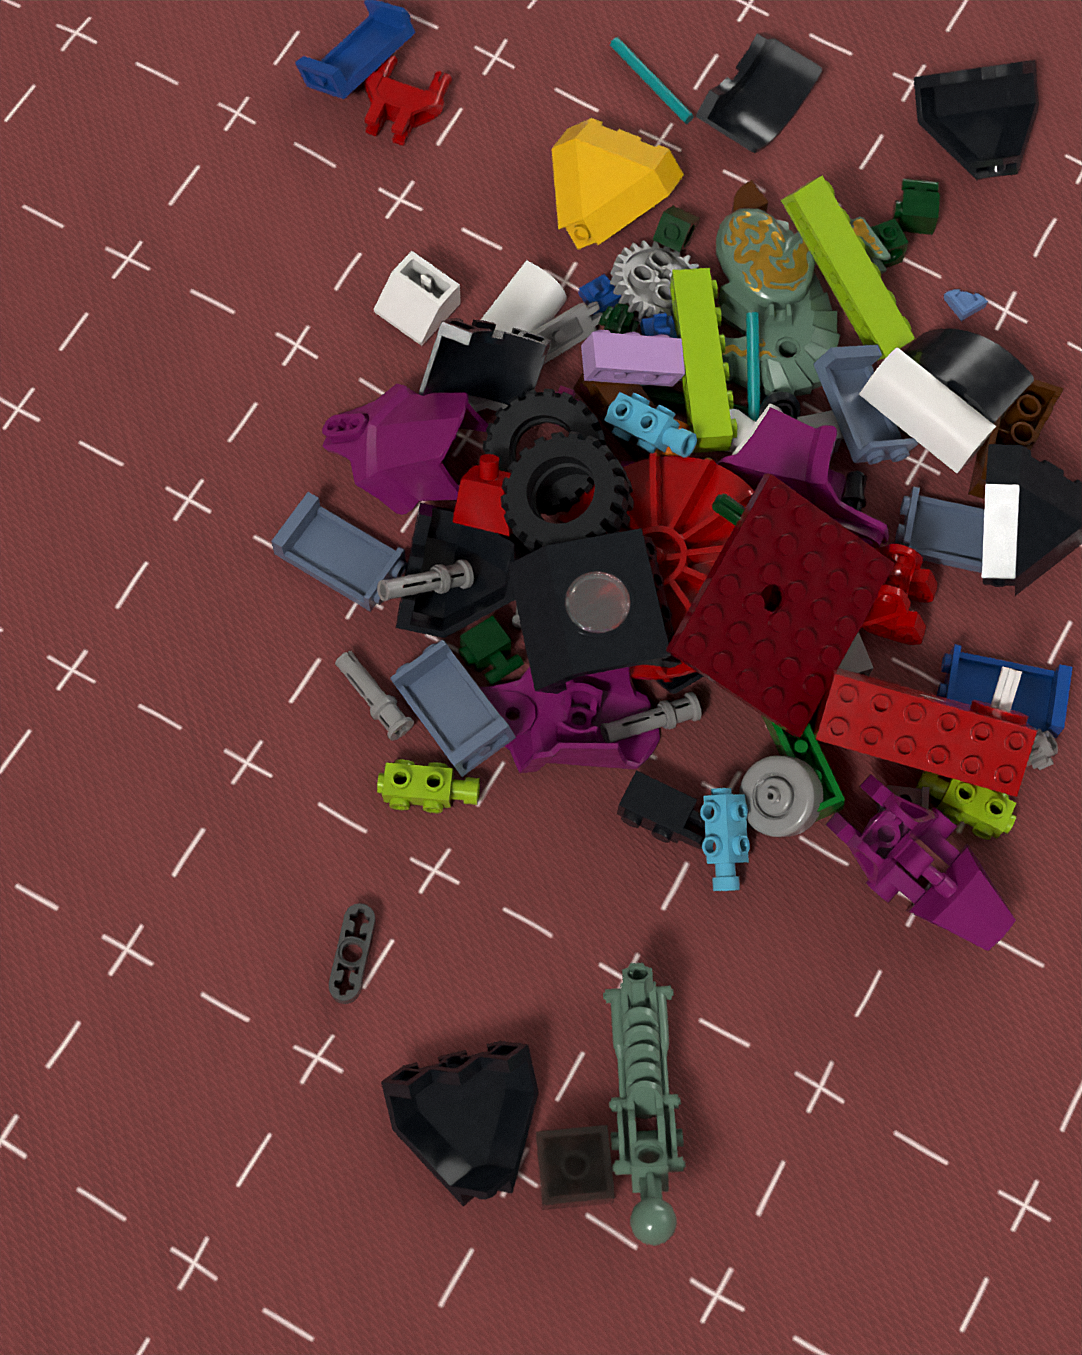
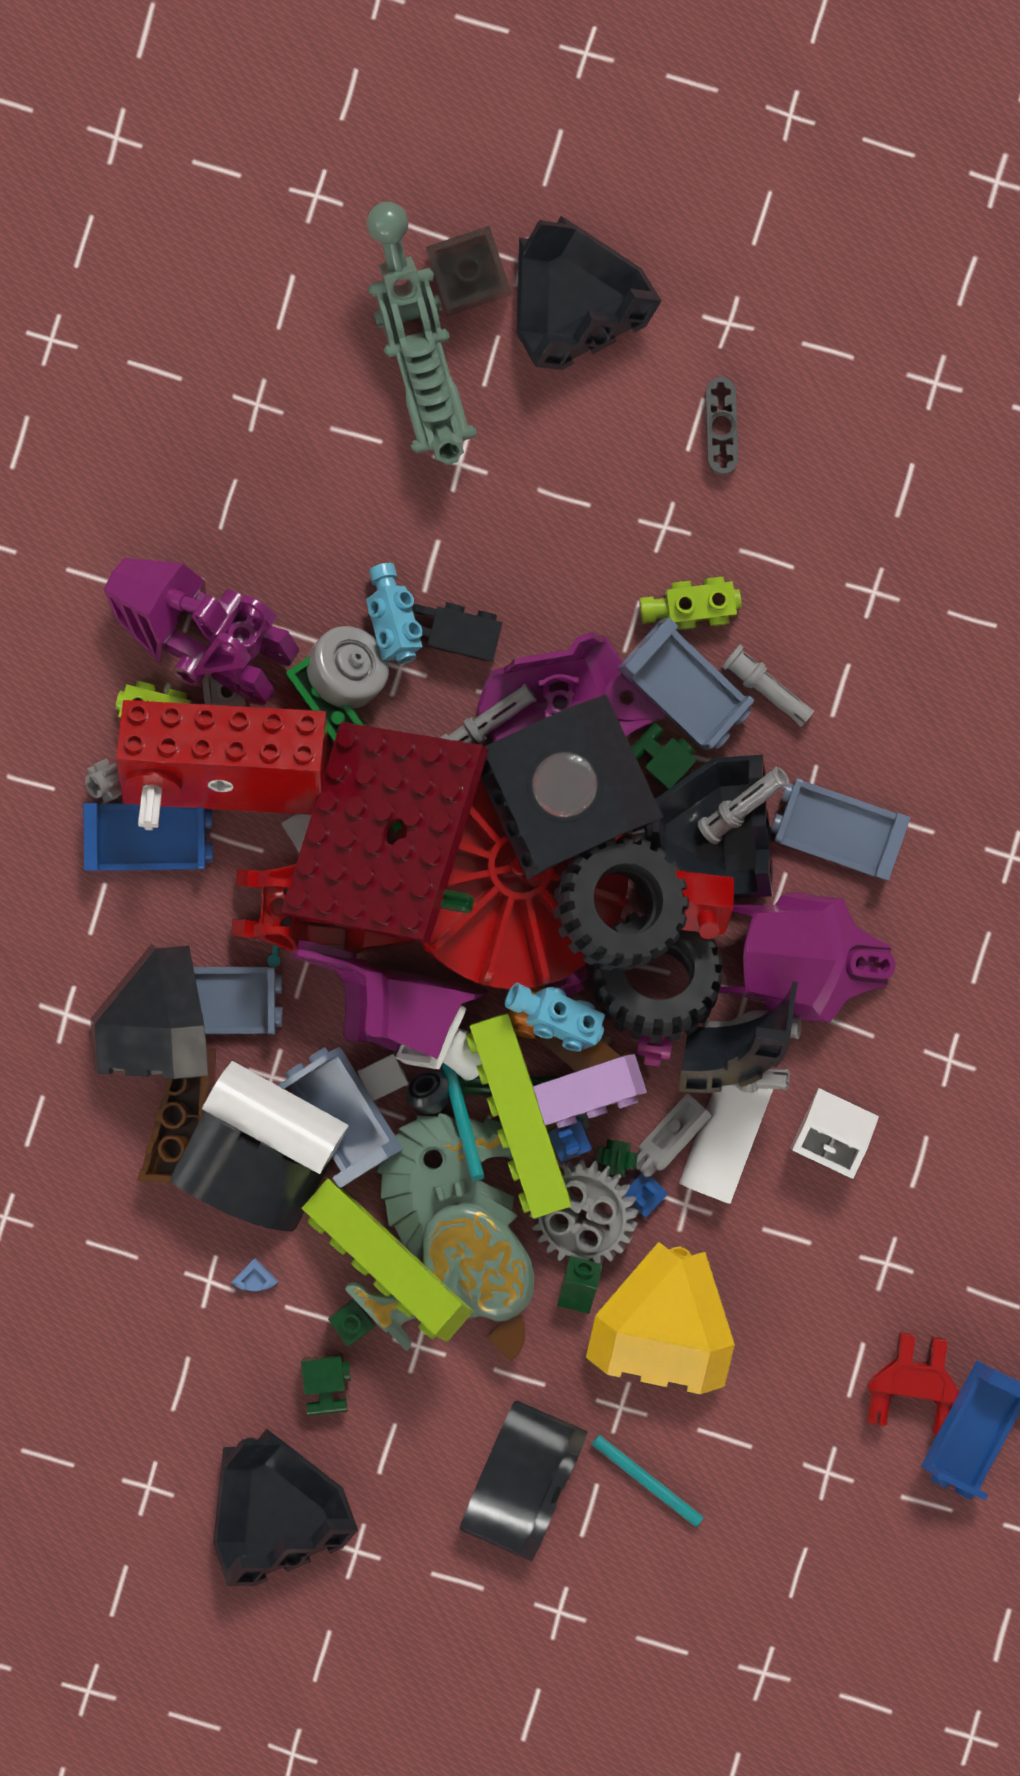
camera: 170 degrees right, 20 degrees up
black axle [841,471,867,512] -> none

